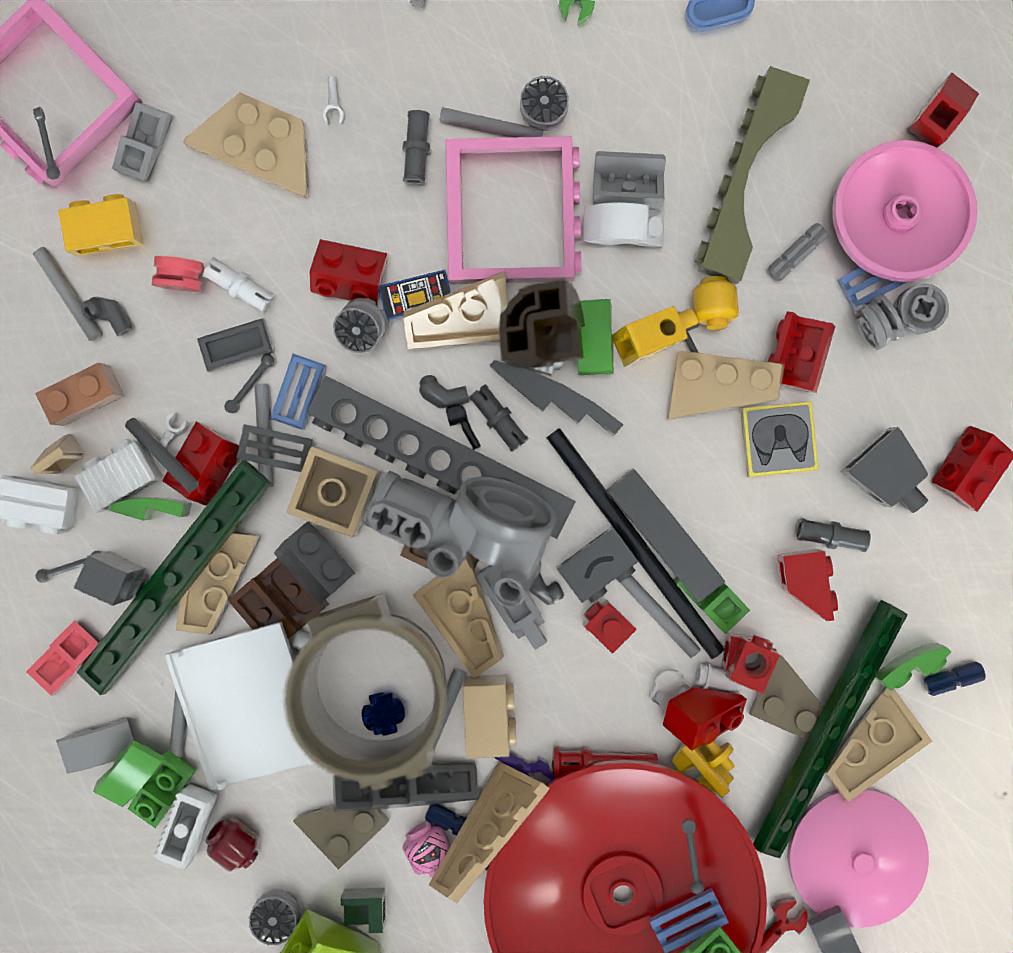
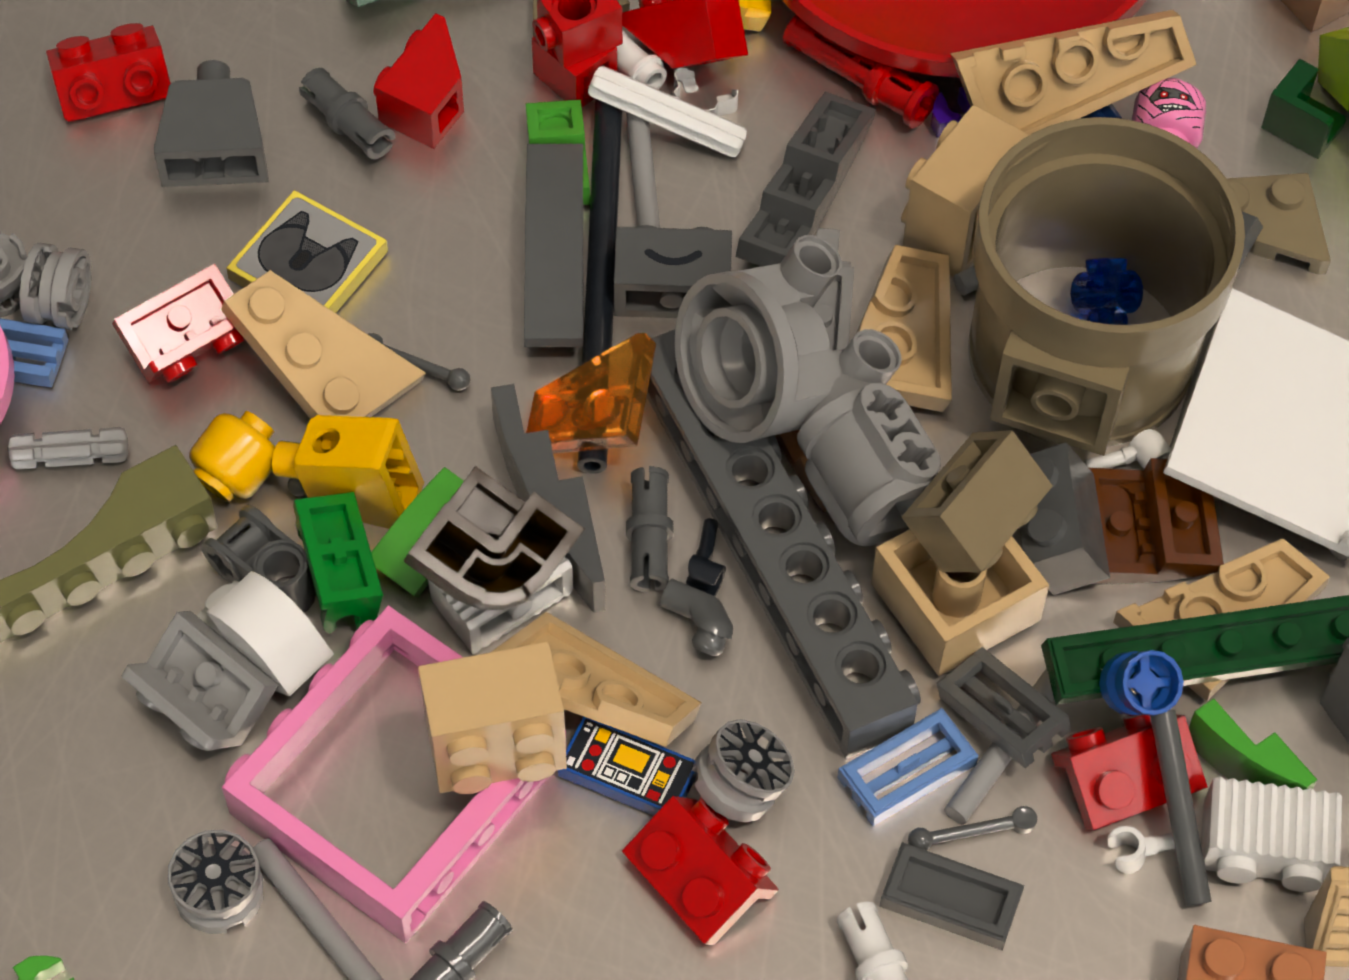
camera: 145 degrees left, 30 degrees down
red bracket [583,599,637,654] -> none
none -> dark grey piece [201,504,316,613]
none -> green hinge [293,492,383,634]
none -> dark grey hinge [368,333,471,391]
none -> tan brick [418,641,567,794]
none -> clear orange wing [526,333,656,453]
none -> white axle [588,66,747,158]
none -> dark grey slope [735,92,876,266]
none -> dark tan brick [901,430,1053,573]
none -> blue wheel [1099,650,1184,715]

